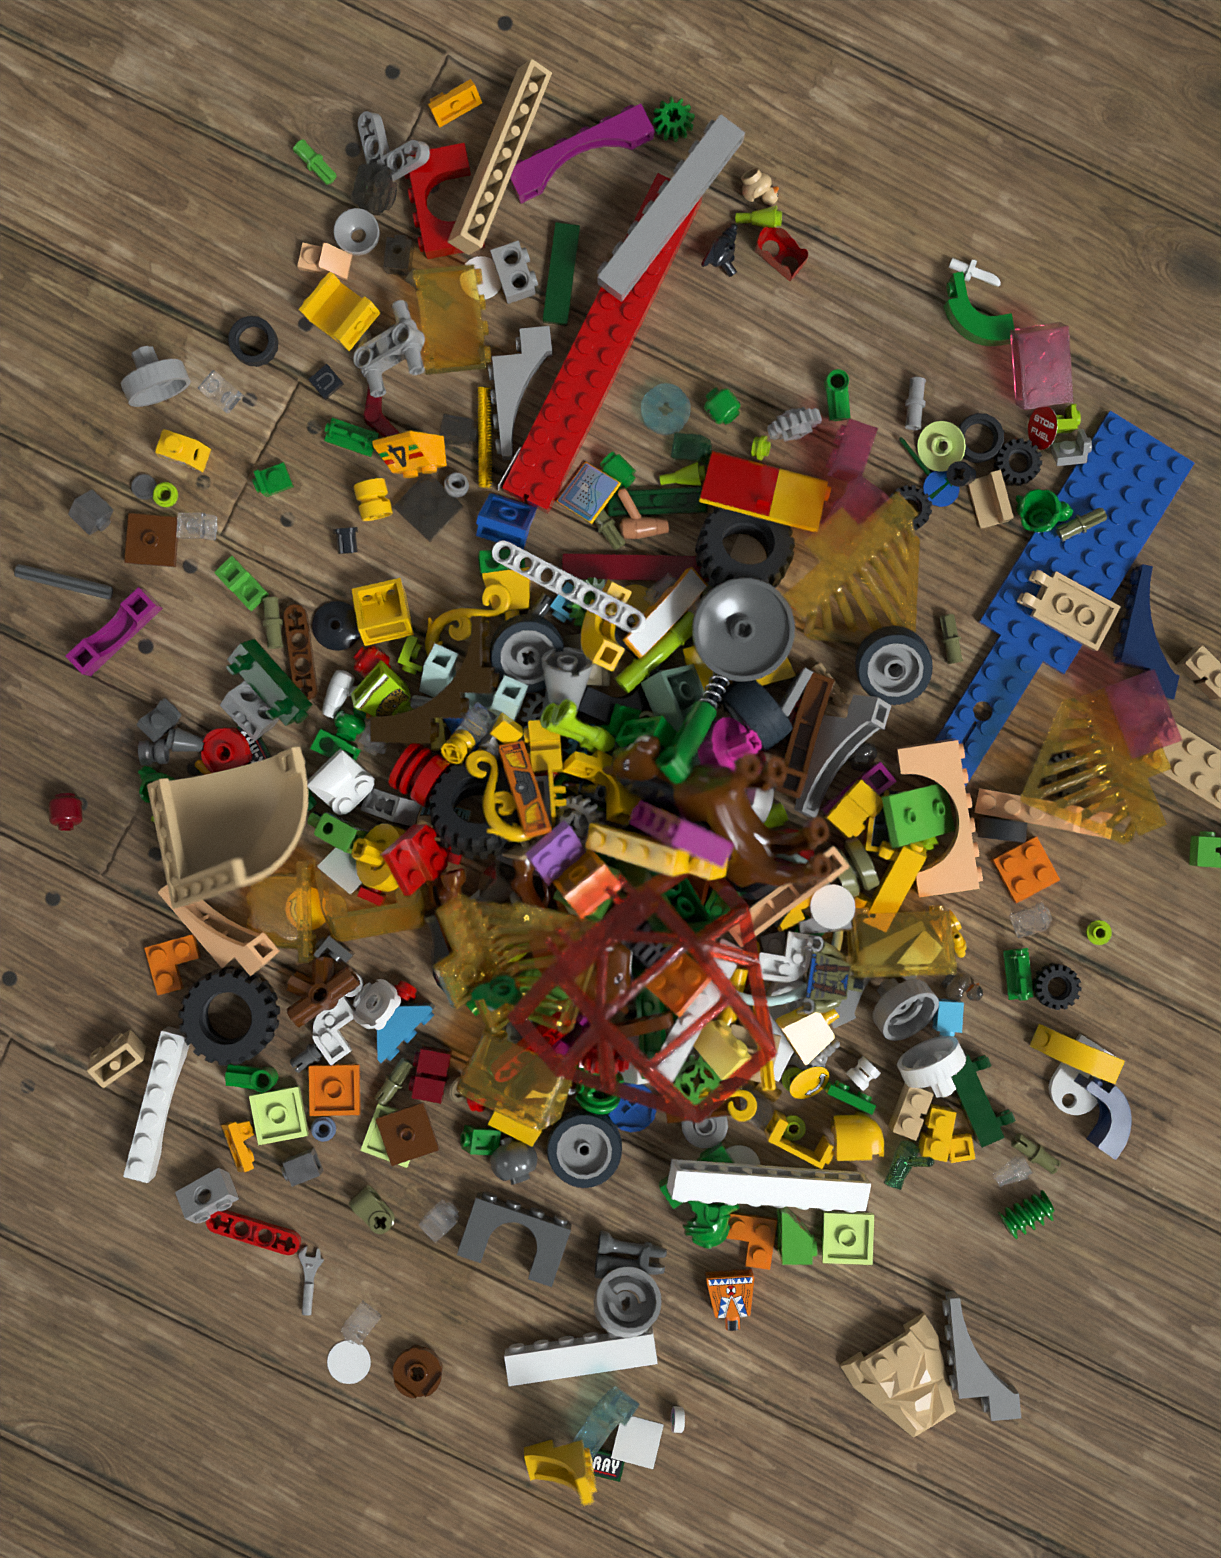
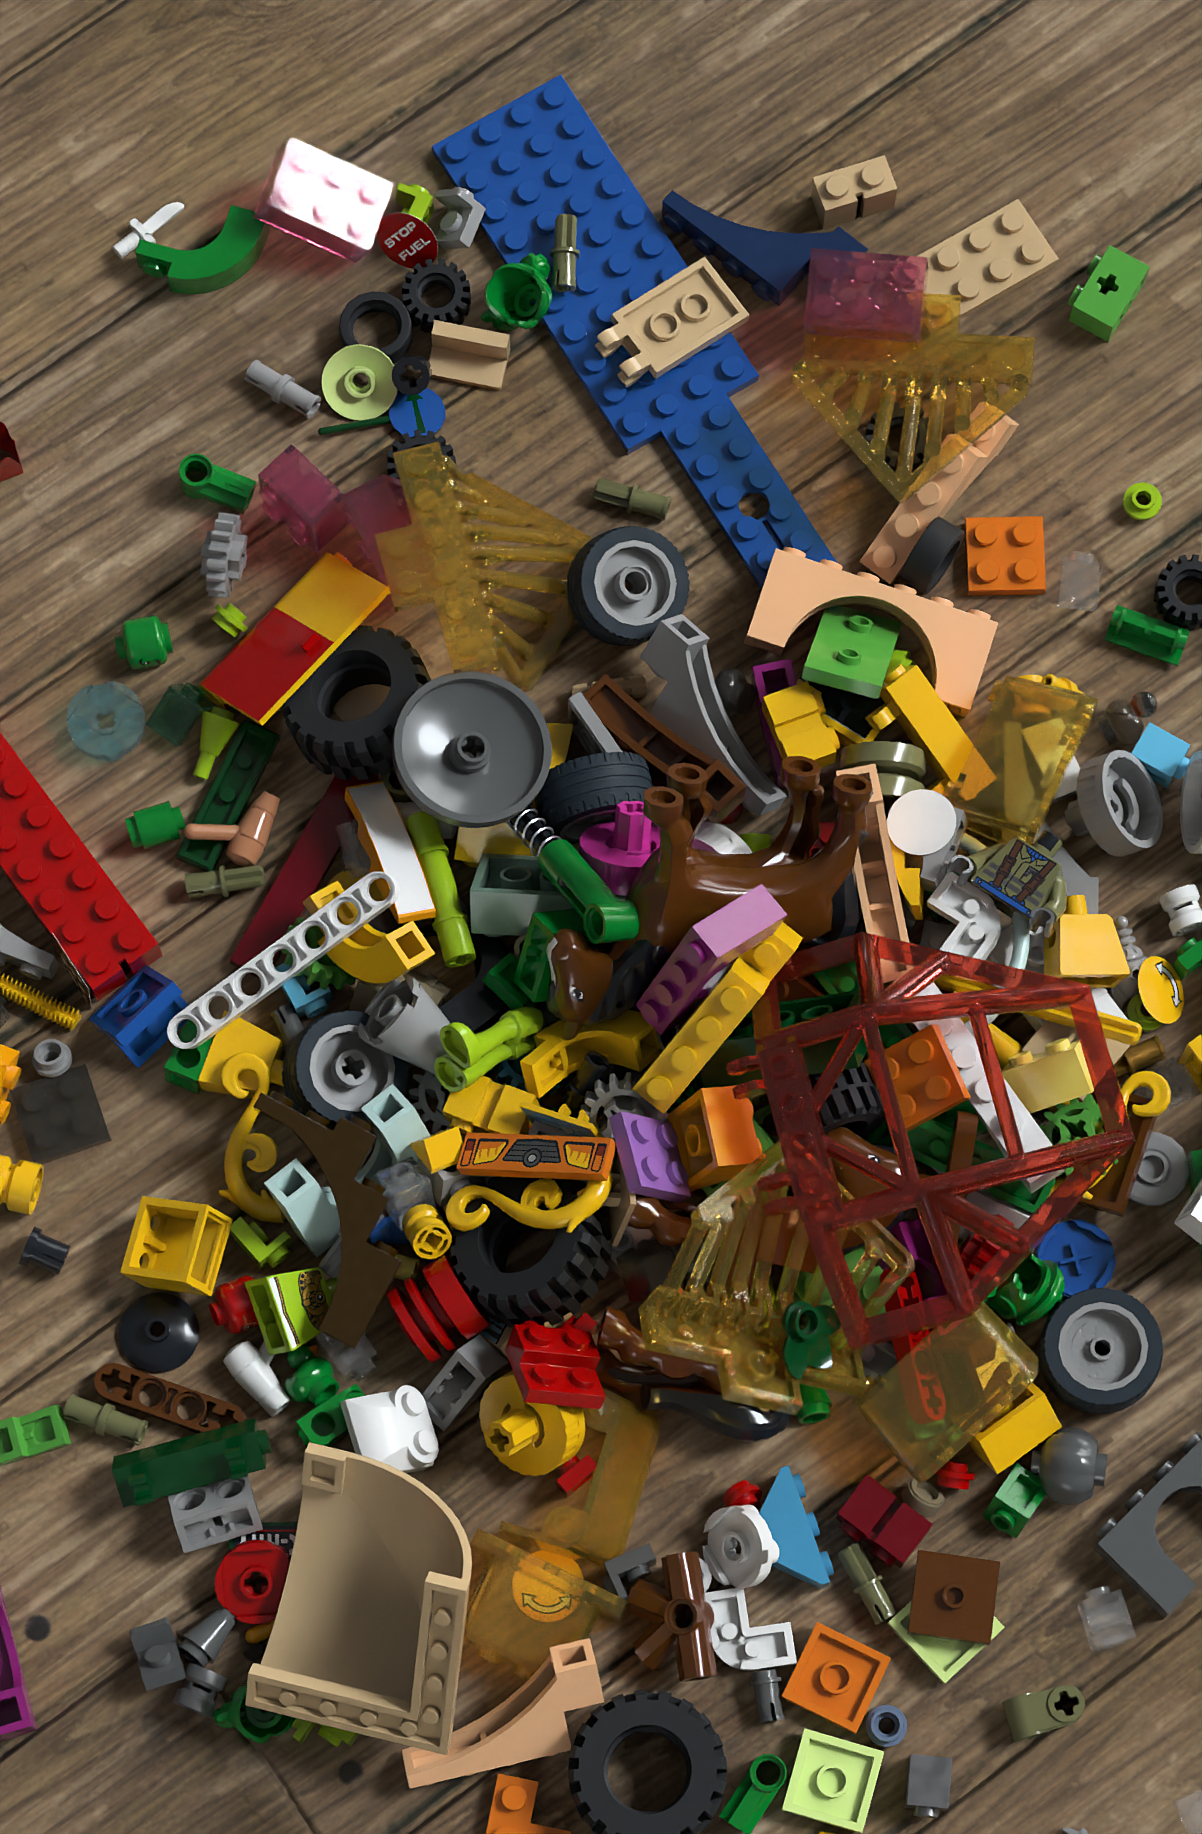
camera: 65 degrees left, 15 degrees down
bright green torso [307,811,369,853] -> none
white sticker [317,848,362,894] -> none
piece [557,462,621,524] -> none

